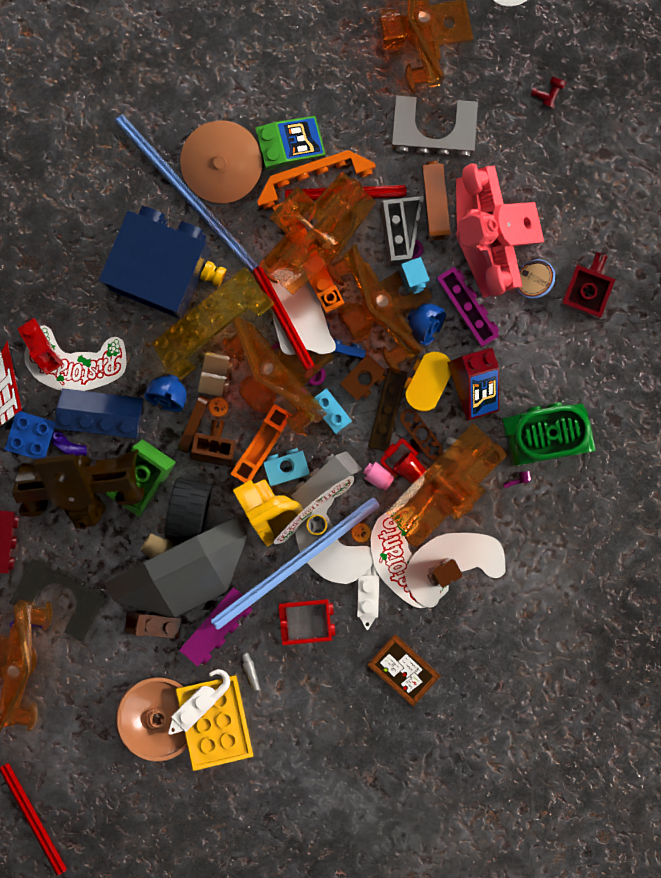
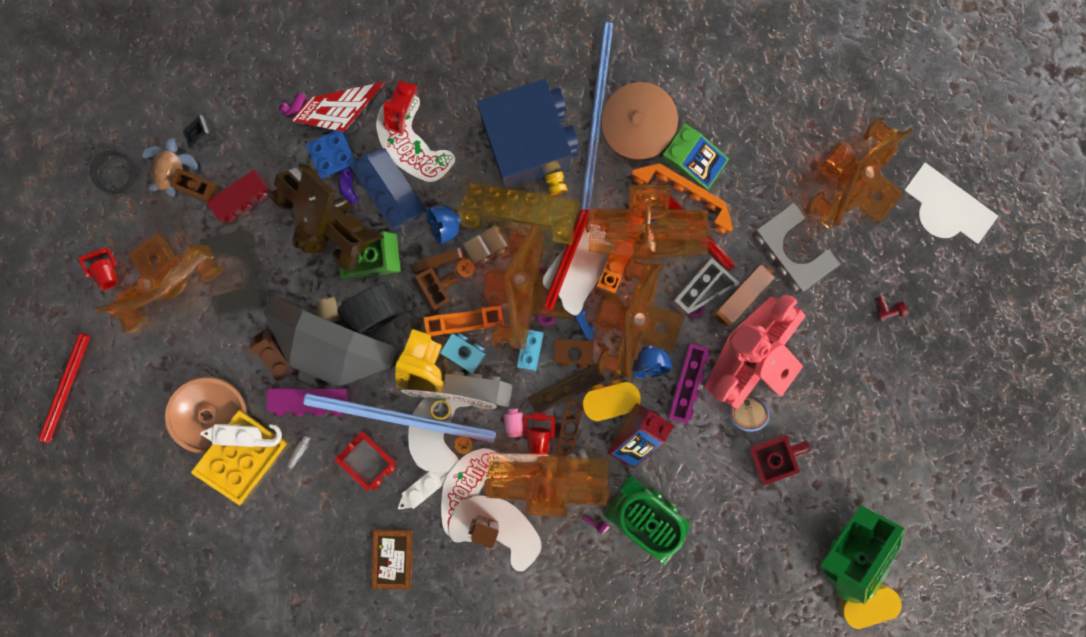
camera: 45 degrees right, 0 degrees up
medium azure brick [398,257,429,294] -> none

